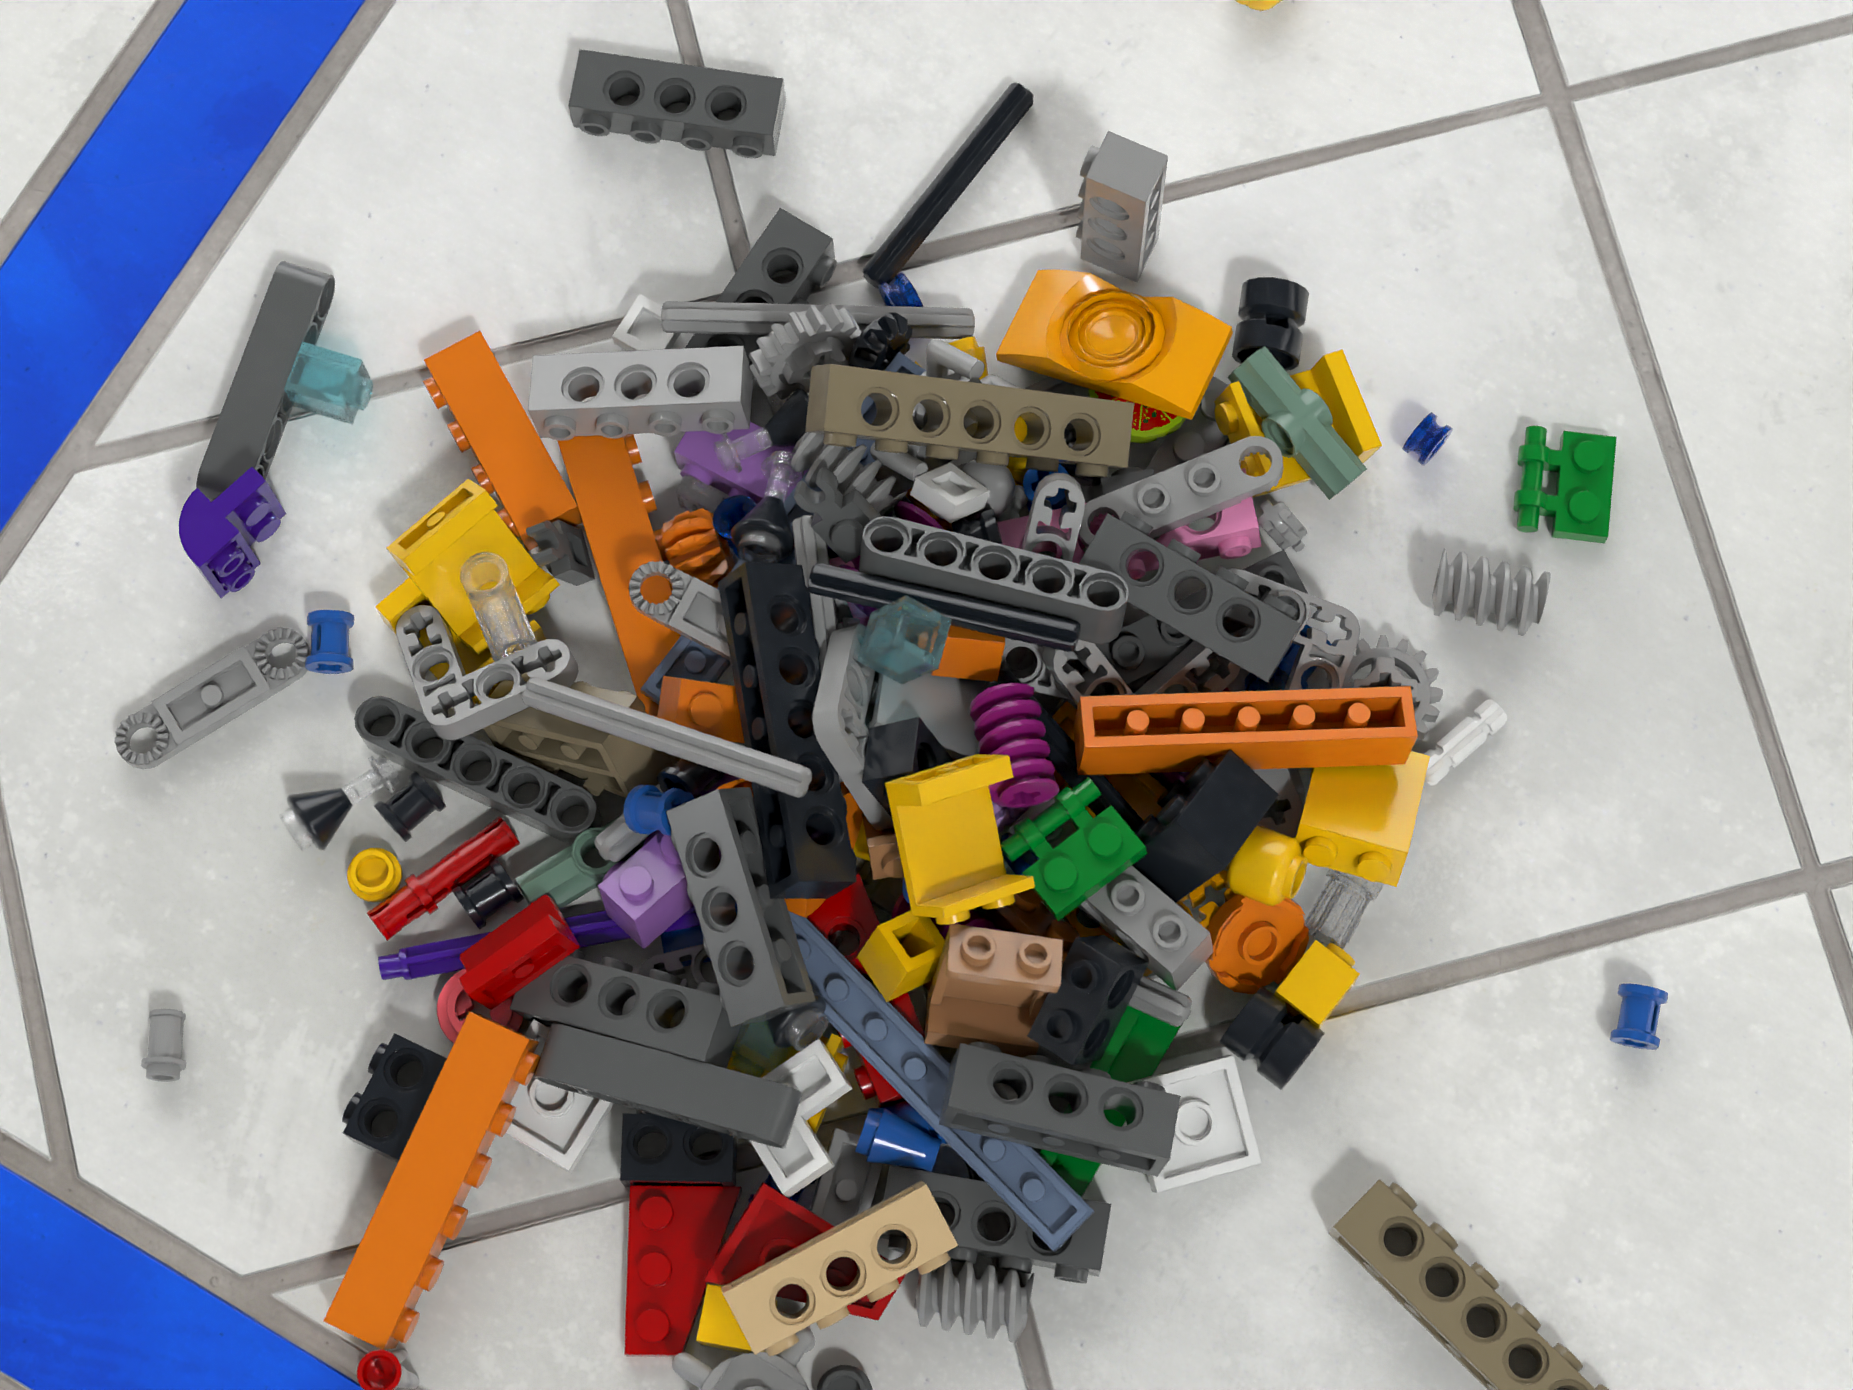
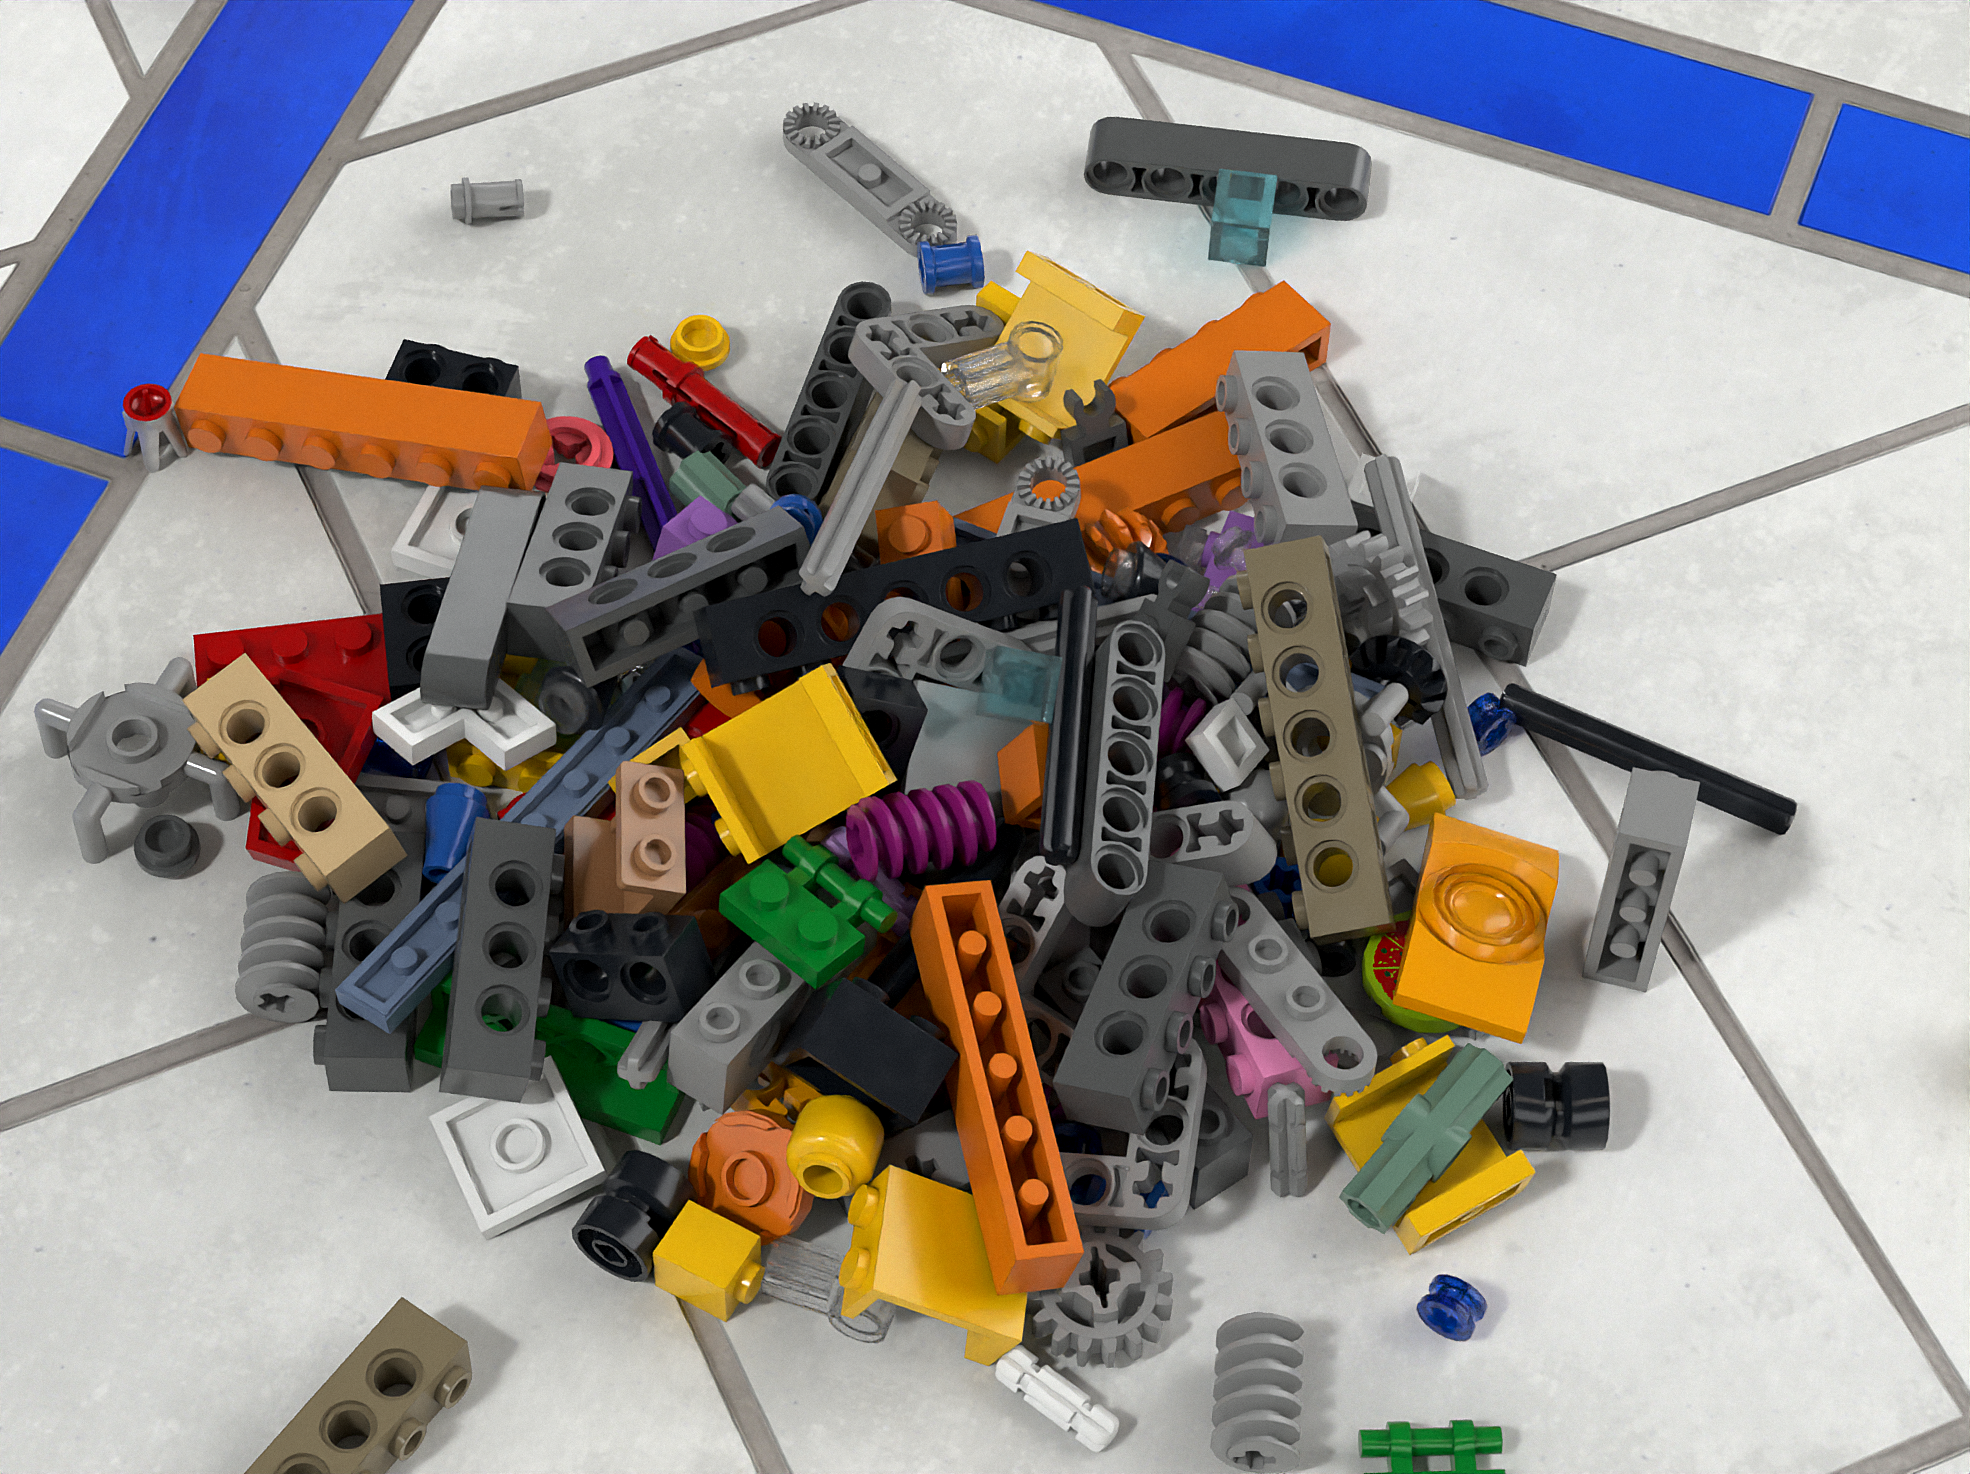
camera: 75 degrees right, 20 degrees down
dark purple brick [179,467,286,599] -> none
piece [279,754,401,851] -> none
black bush [374,771,446,843] -> none
red panel [458,895,580,1010] -> none
dark grey brick [568,49,786,158] -> none

